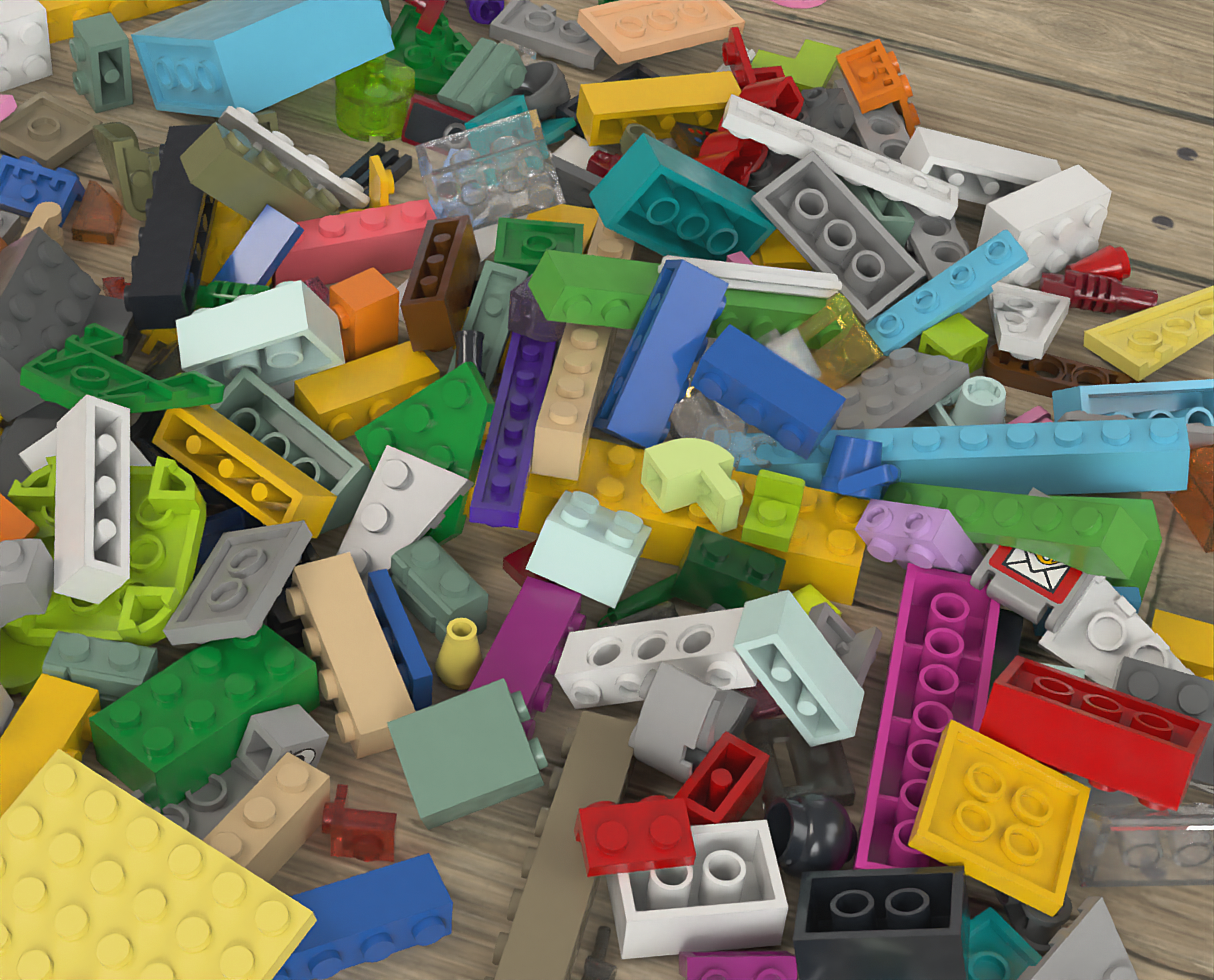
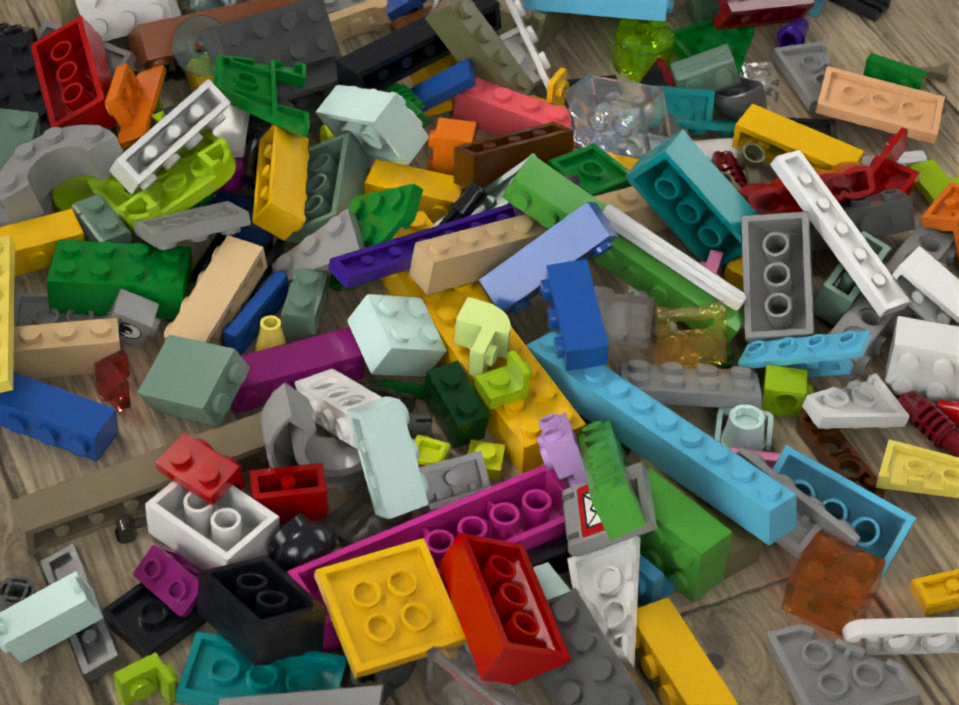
camera: 50 degrees right, 0 degrees up
clear plate [695,413,777,470] -> none
blue piece [820,435,901,500] -> none

